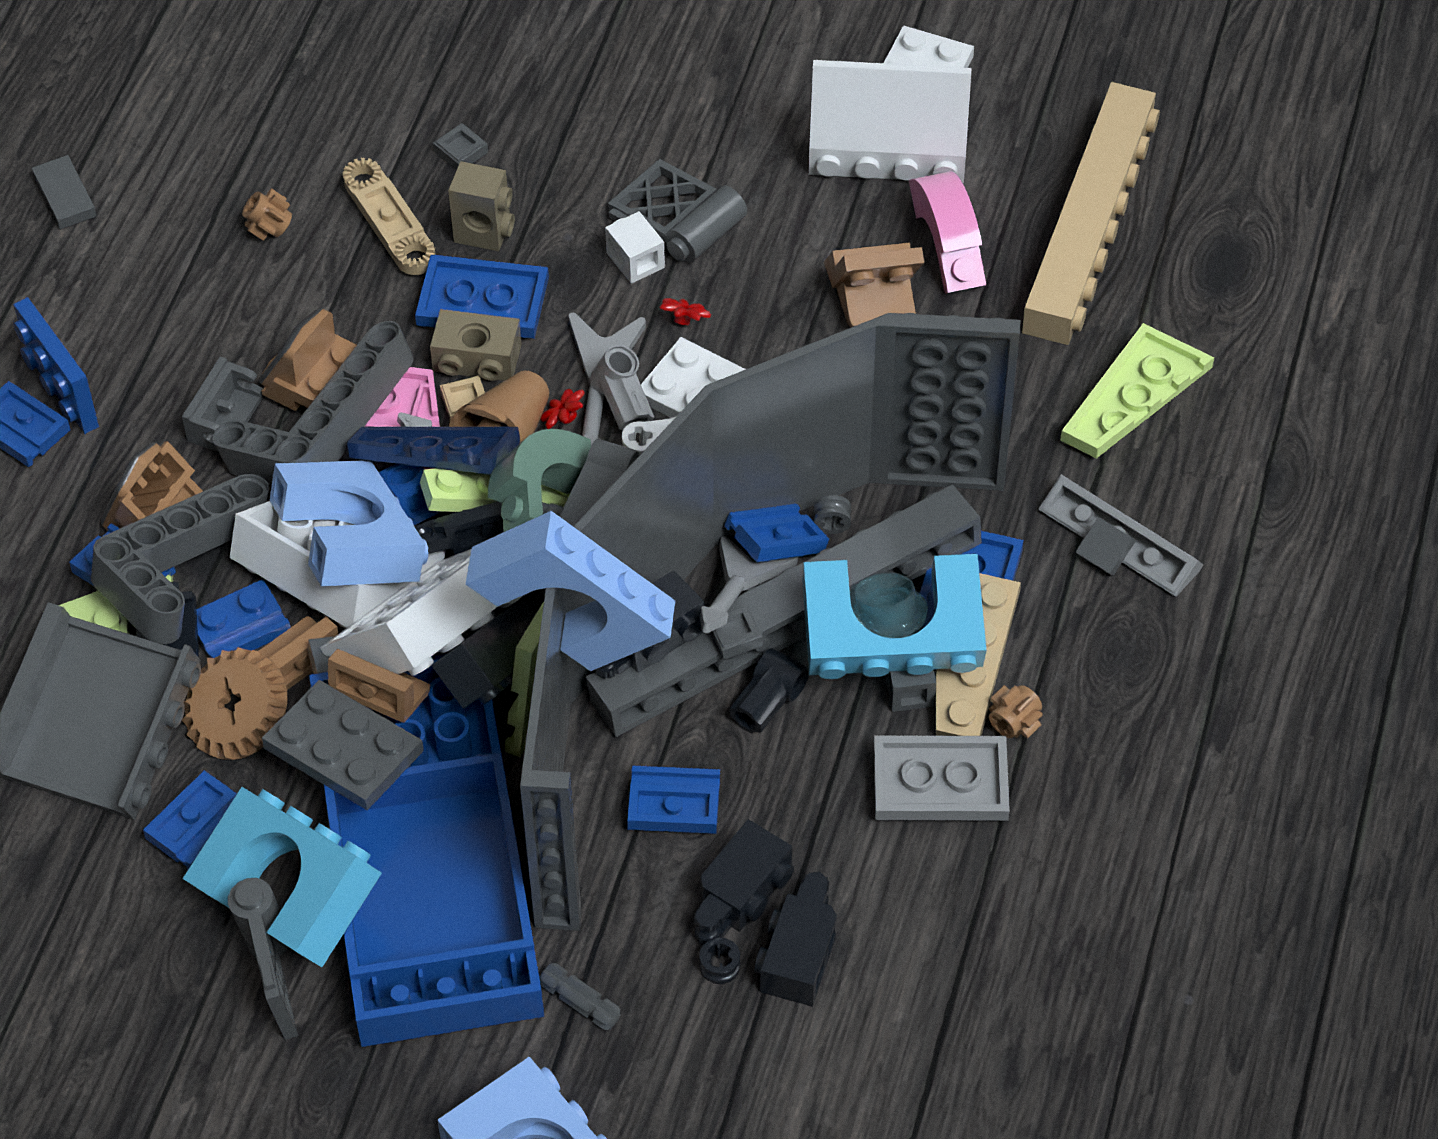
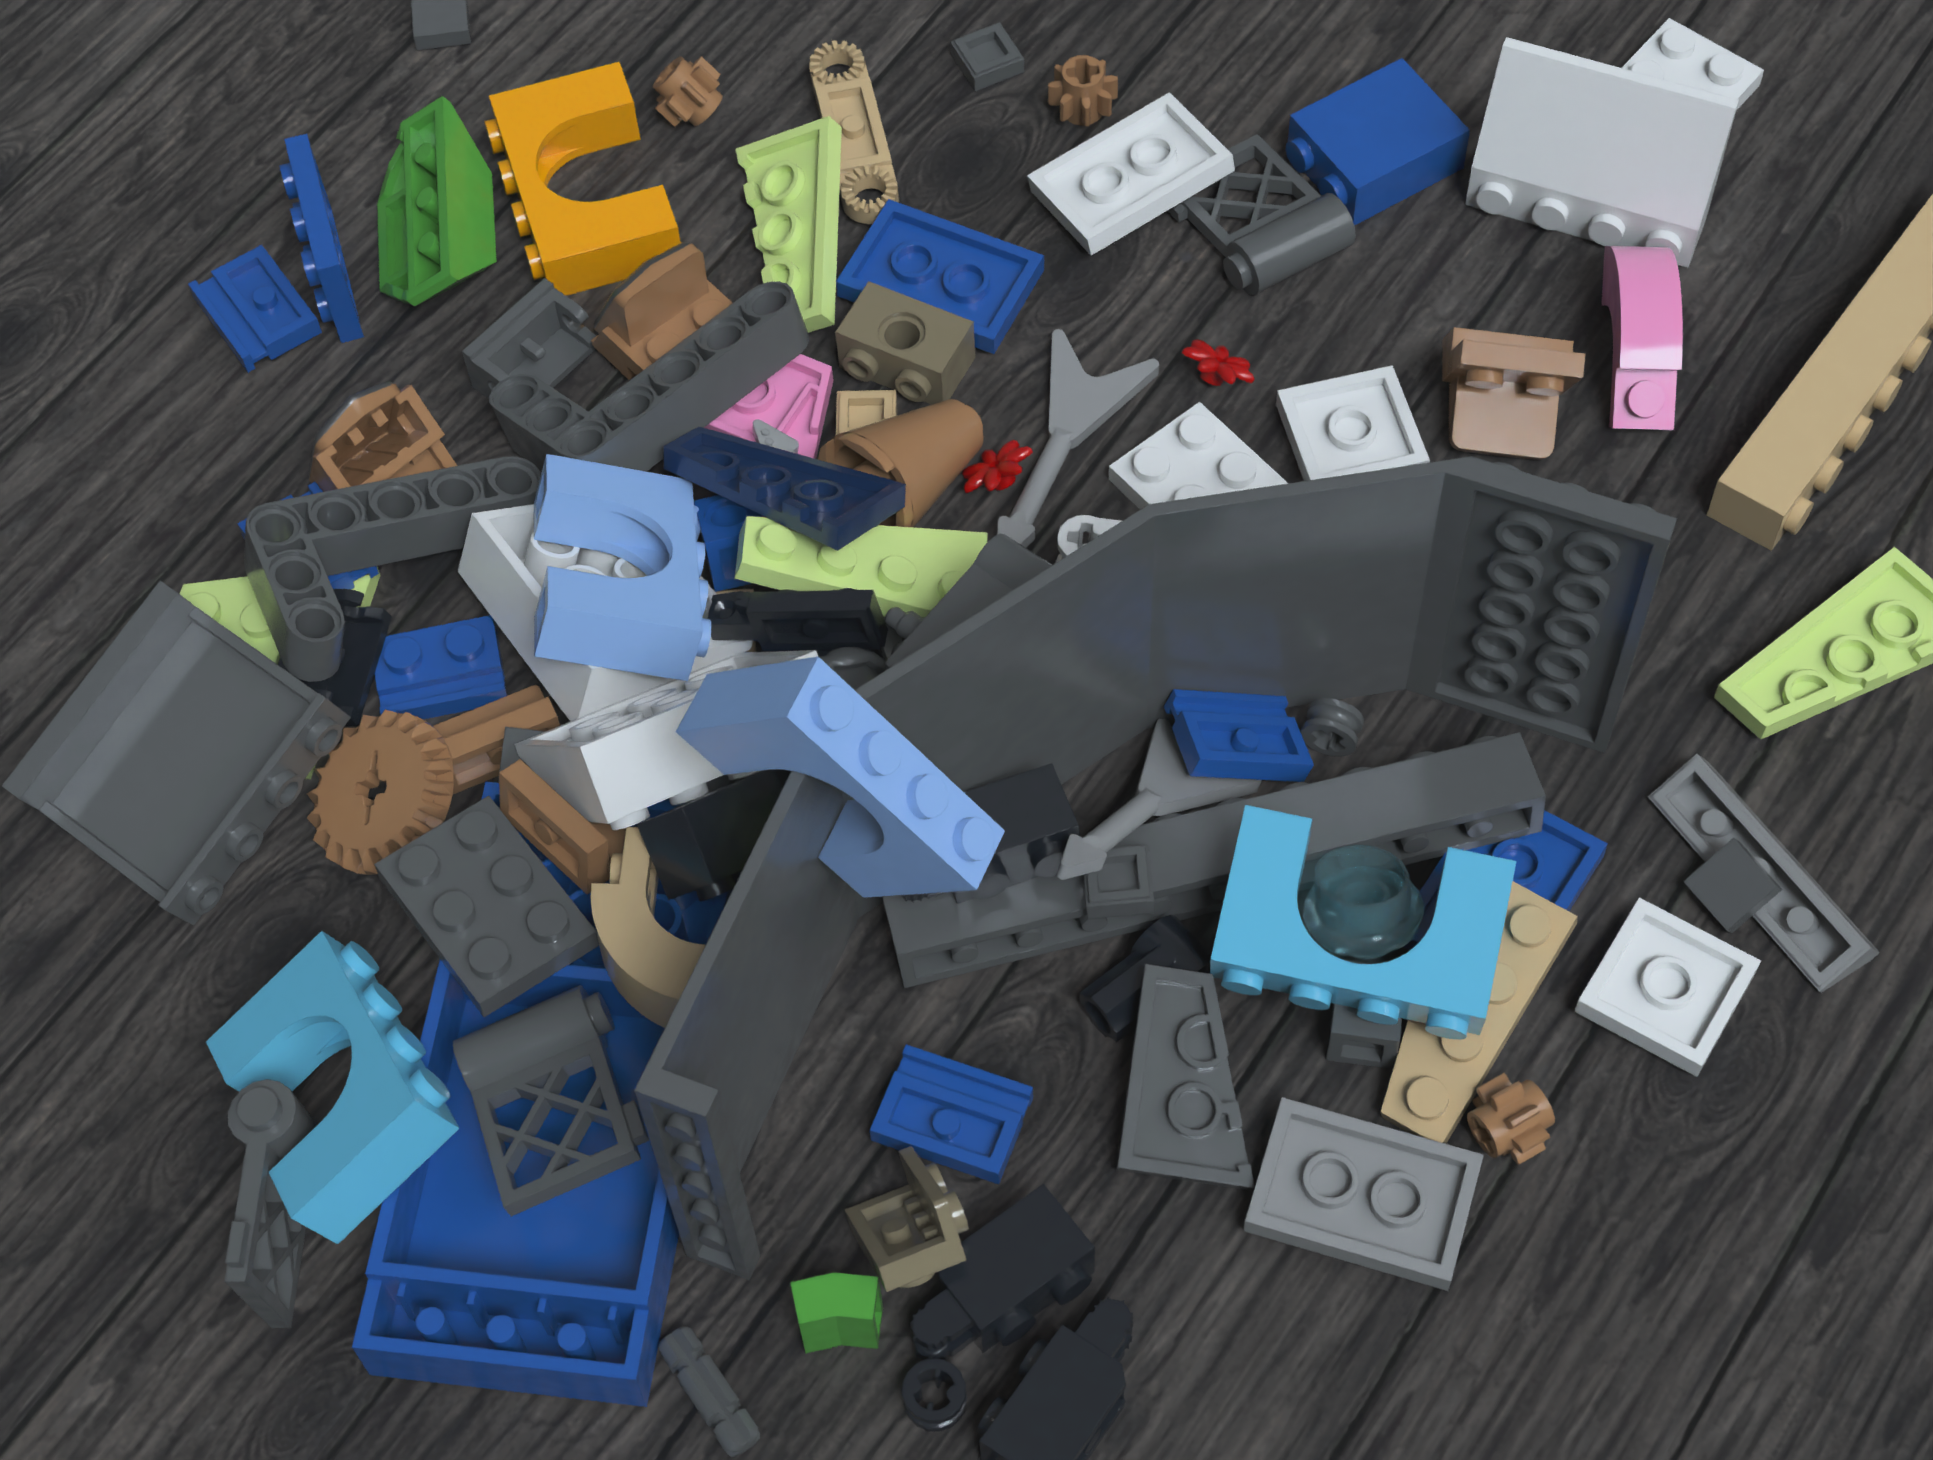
camera: 20 degrees right, 5 degrees up
blue plate [143,770,237,869] -> none
dark tan brick [448,161,515,251] -> none
sand green arch [488,429,591,532] -> none
light grey piece [590,345,654,430] -> none
white brick [605,211,665,284] -> none
none -> bright green wedge [377,96,497,306]
none -> dark grey piece [453,985,649,1216]
none -> light orange arch [484,62,681,296]
none -> tan arch [591,827,706,1028]
none -> yellowish green wing [736,116,842,333]
none -> bright green piece [790,1272,883,1353]
none -> dark tan bracket [845,1146,969,1292]
none -> white plate [1027,92,1235,256]
none -> medium nougat gear [1048,55,1118,126]
none -> dark grey wing [1116,964,1255,1191]
none -> white plate [1276,365,1430,481]
none -> blue brick [1286,58,1470,226]
none -> white plate [1575,898,1761,1077]

